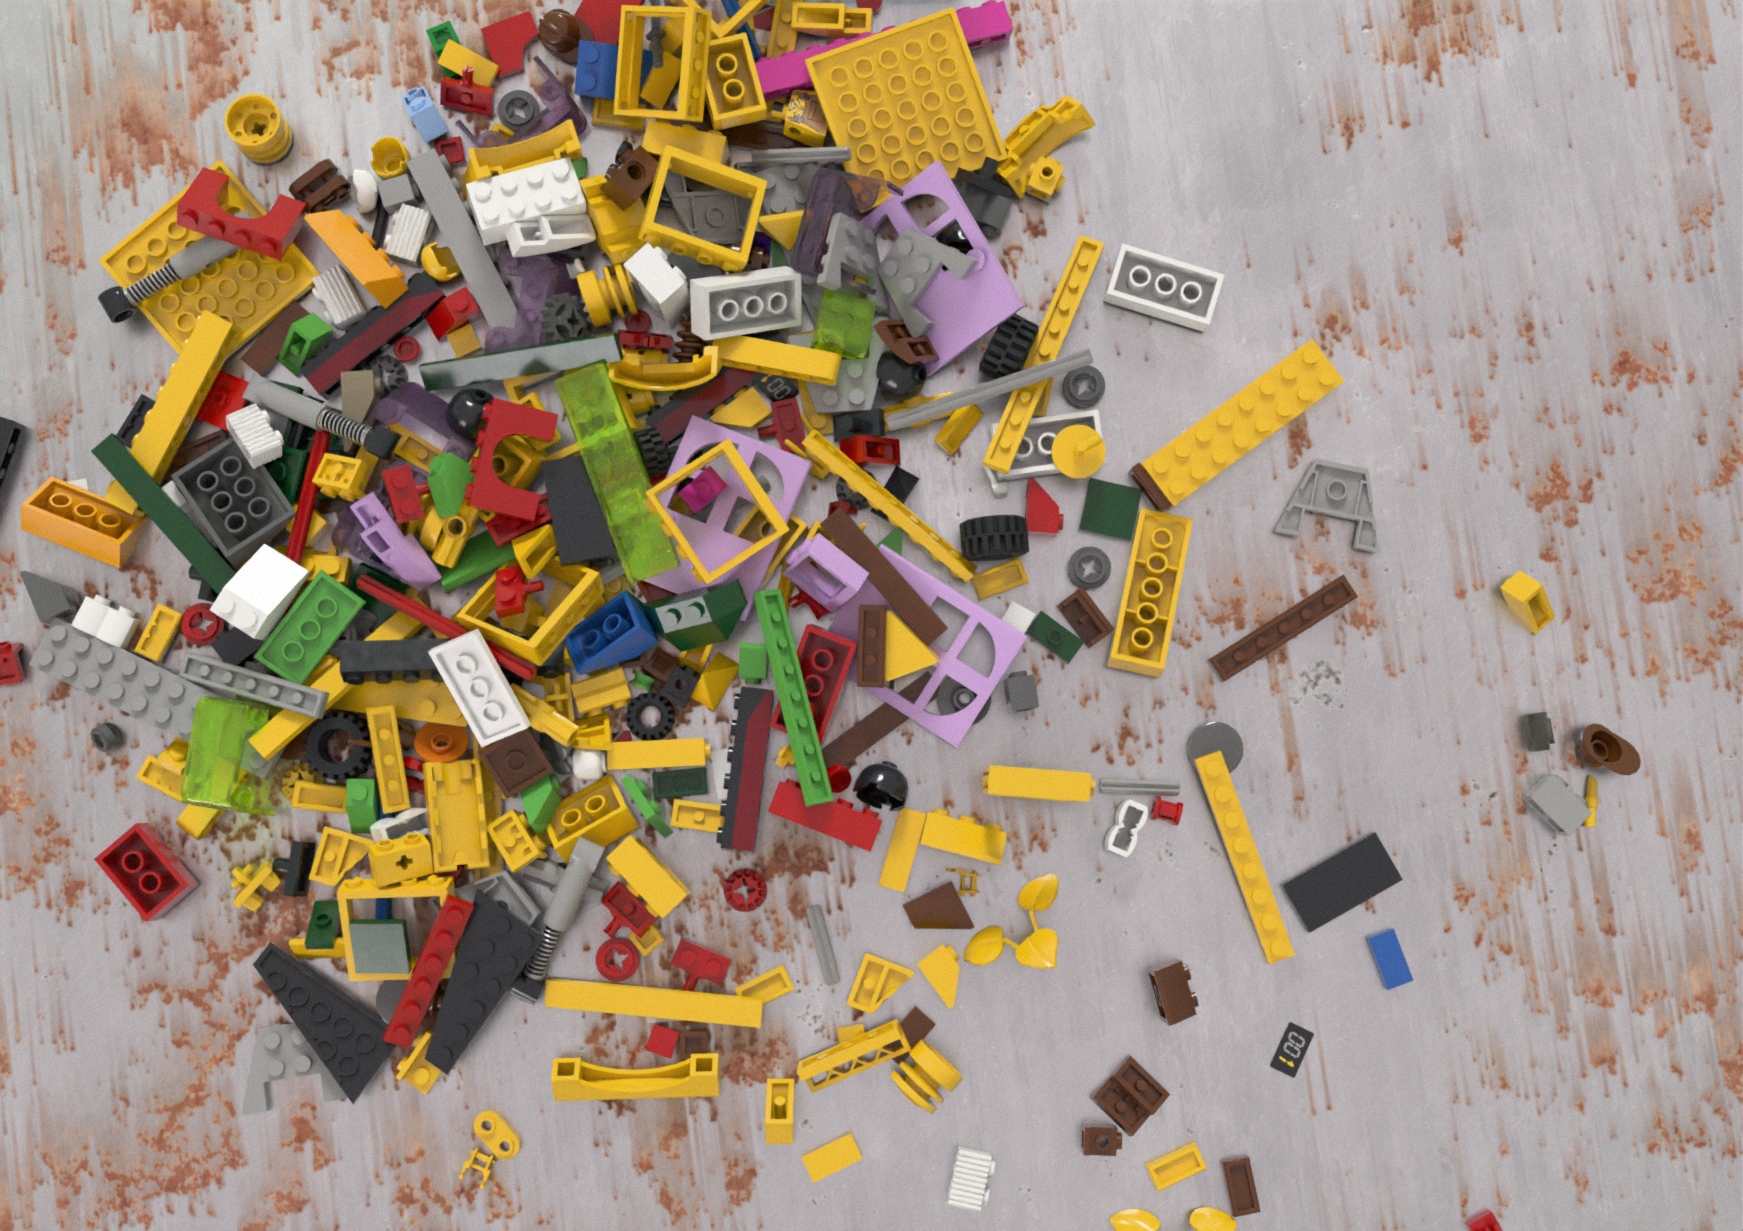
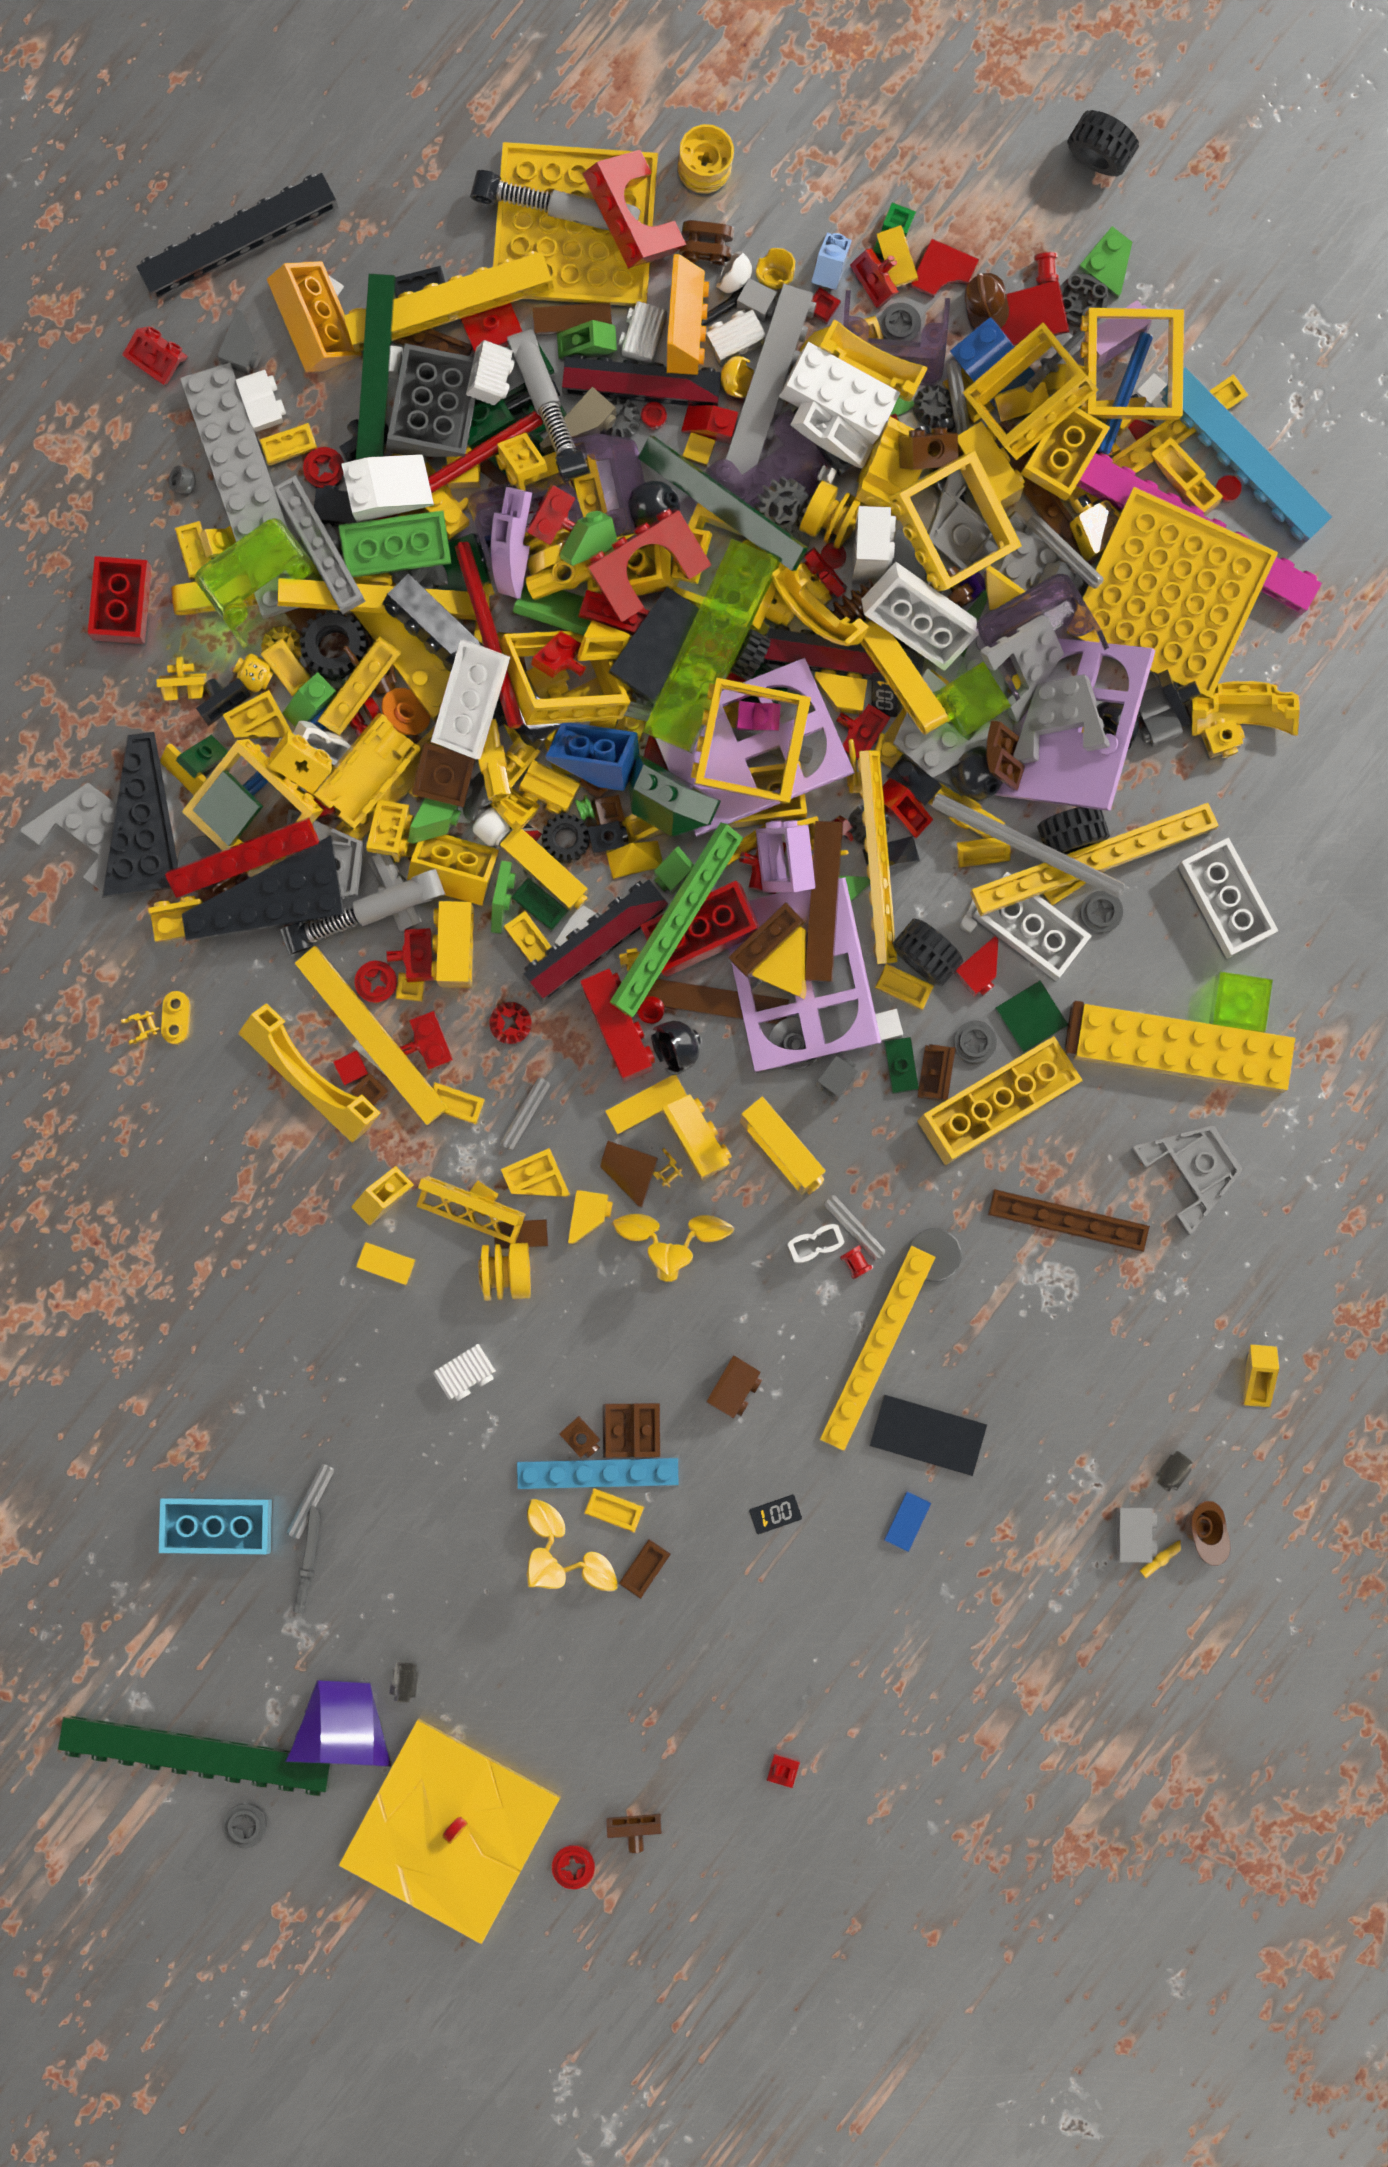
camera: 45 degrees right, 0 degrees up
yellow shield [1051,425,1105,479] -> none
none -> yellow head [233,653,274,692]
none -> dark azure plate [517,1458,679,1489]
none -> dark grey gear [913,384,953,426]
none -> light grey axle [946,361,970,435]
none -> clear neon green brick [1209,971,1273,1033]

